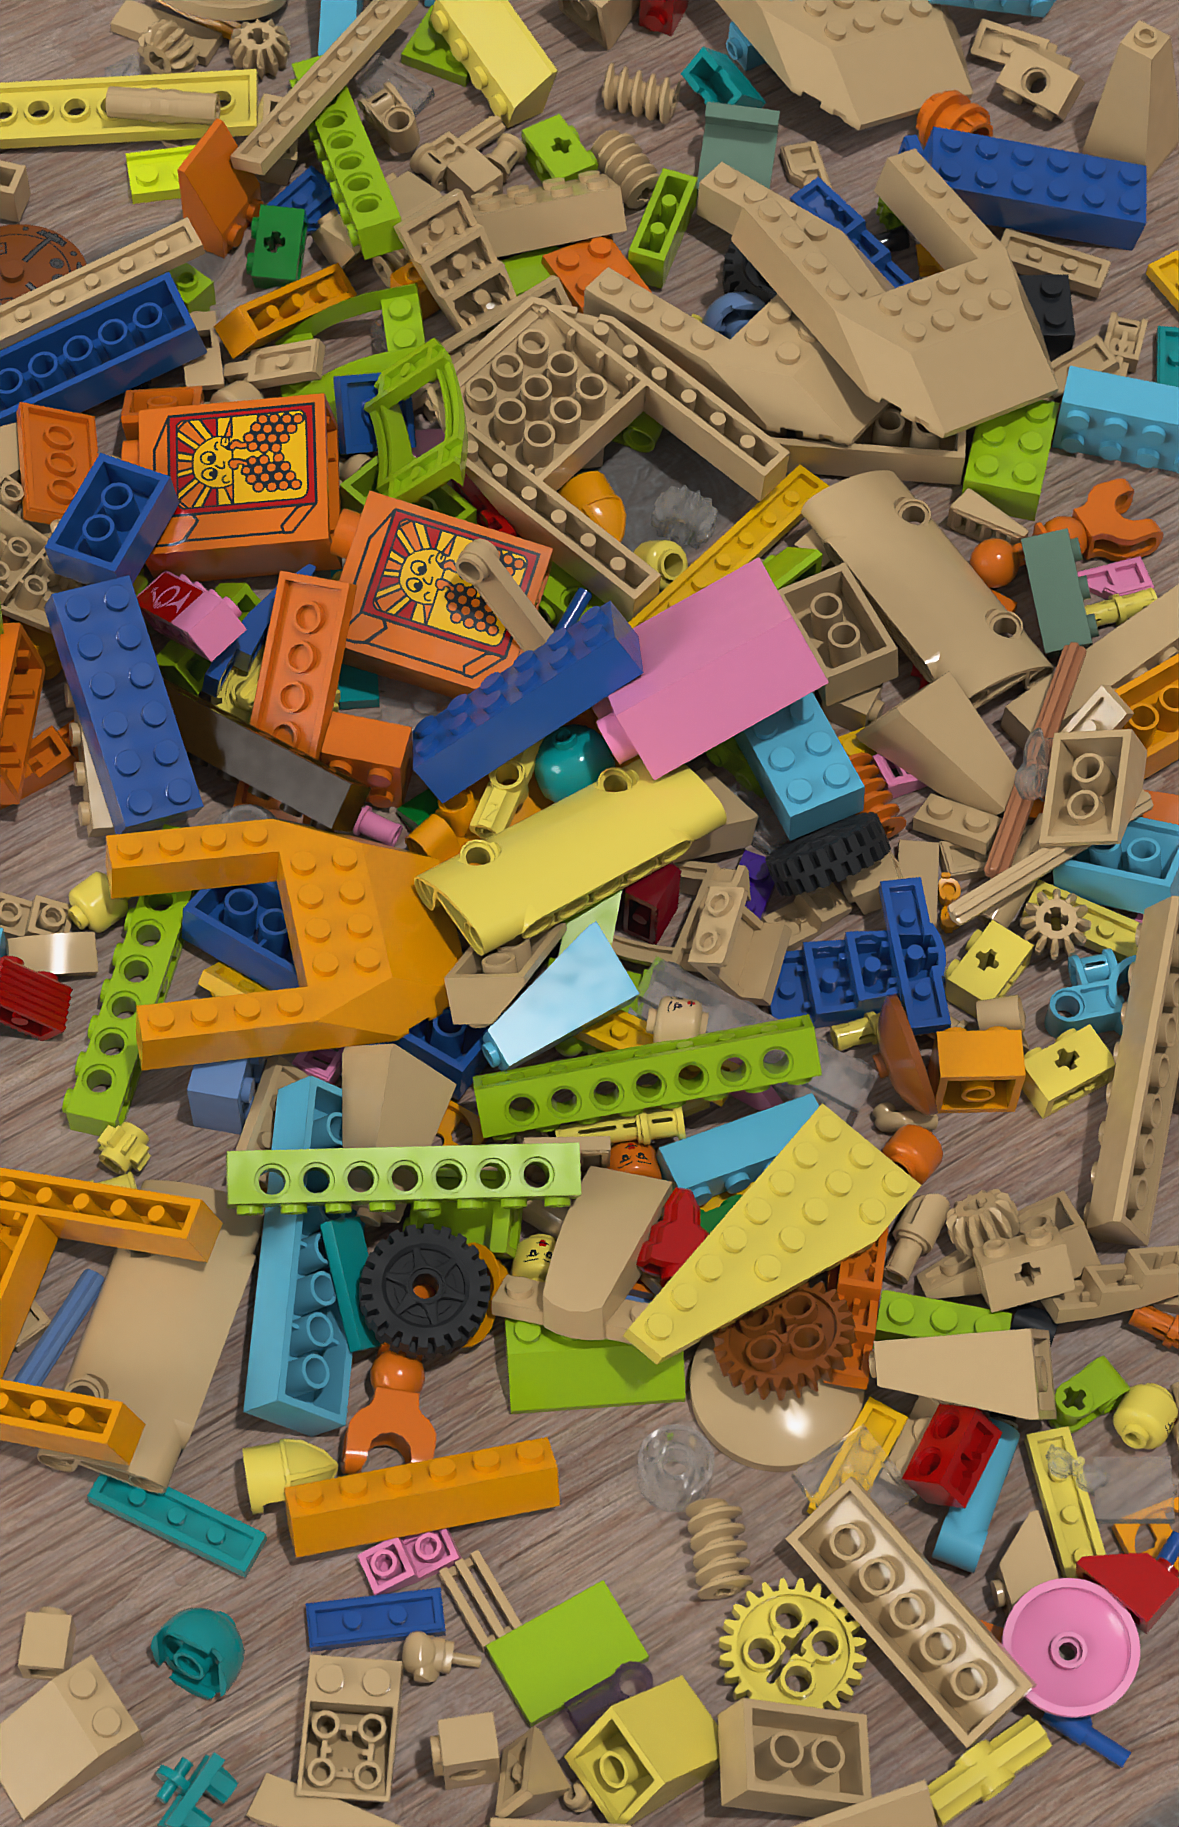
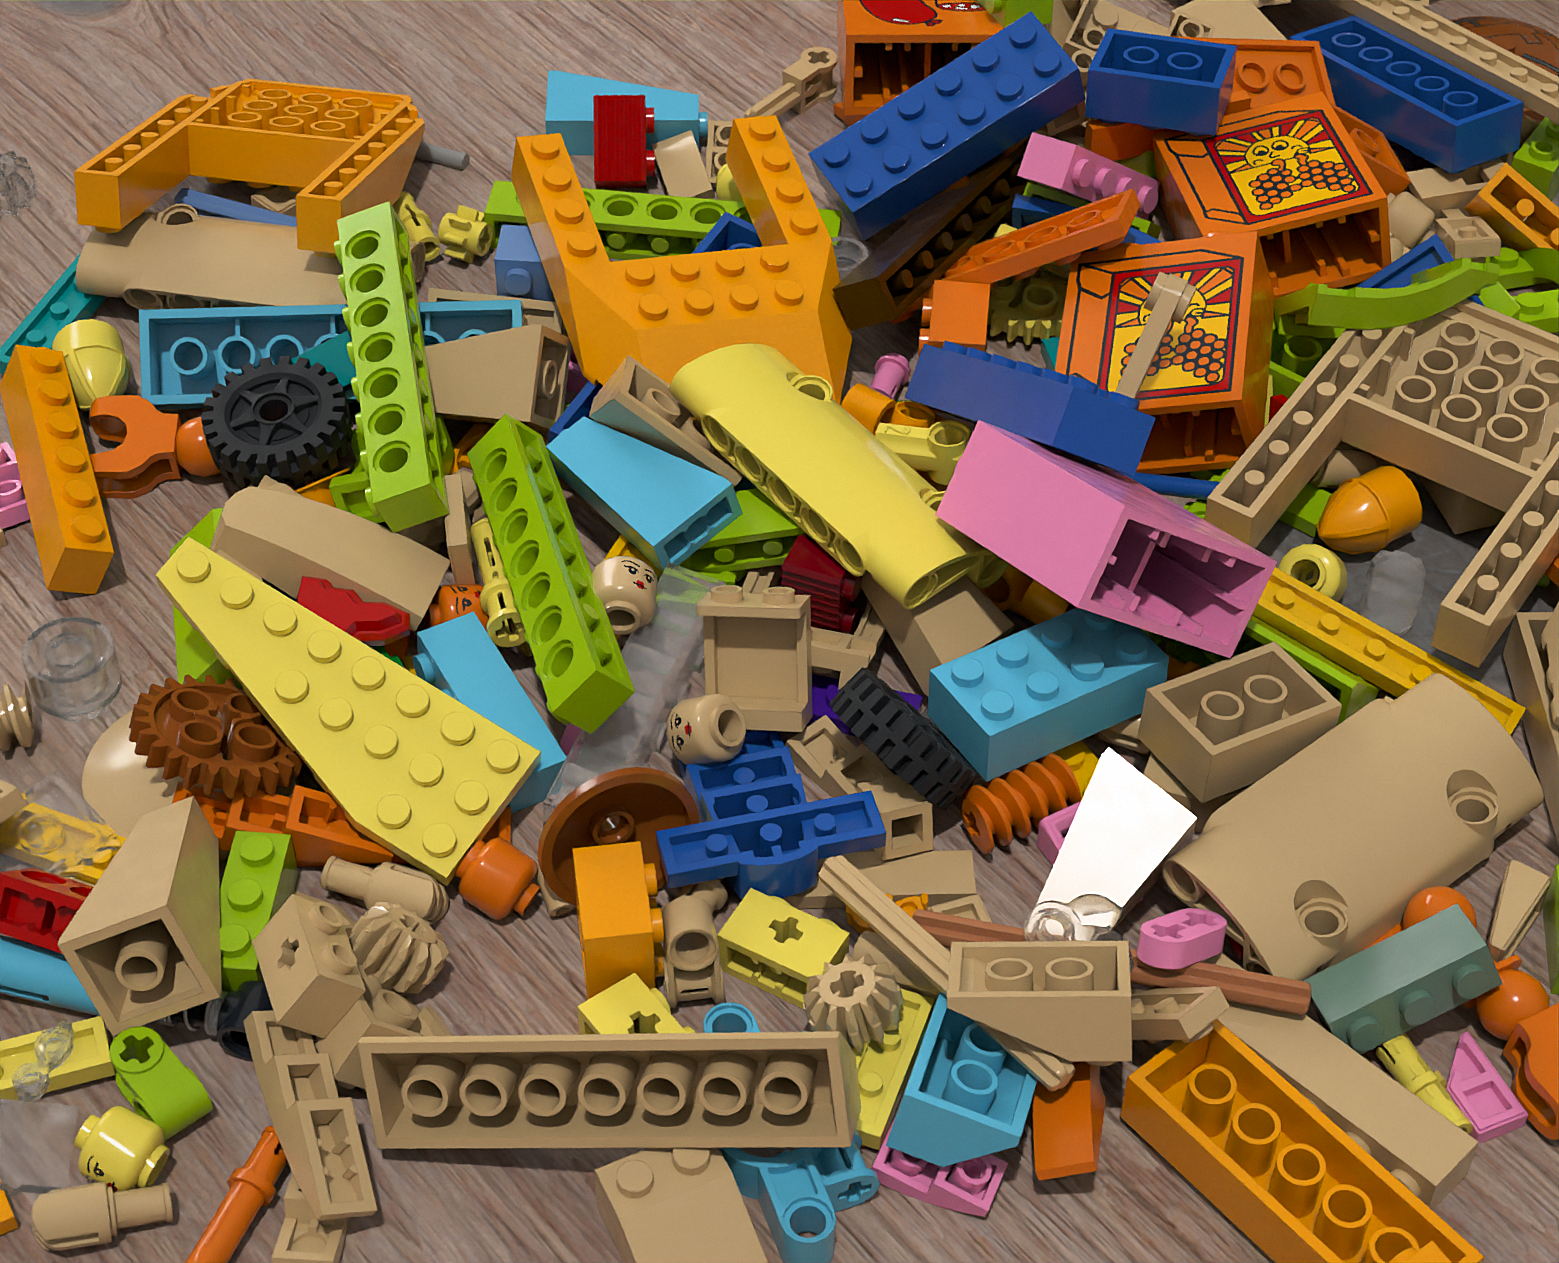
camera: 85 degrees right, 15 degrees down
tan plate [913,793,1002,855] -> none
none -> tan head [666,693,746,765]
none -> bright pink beam [1136,908,1227,969]

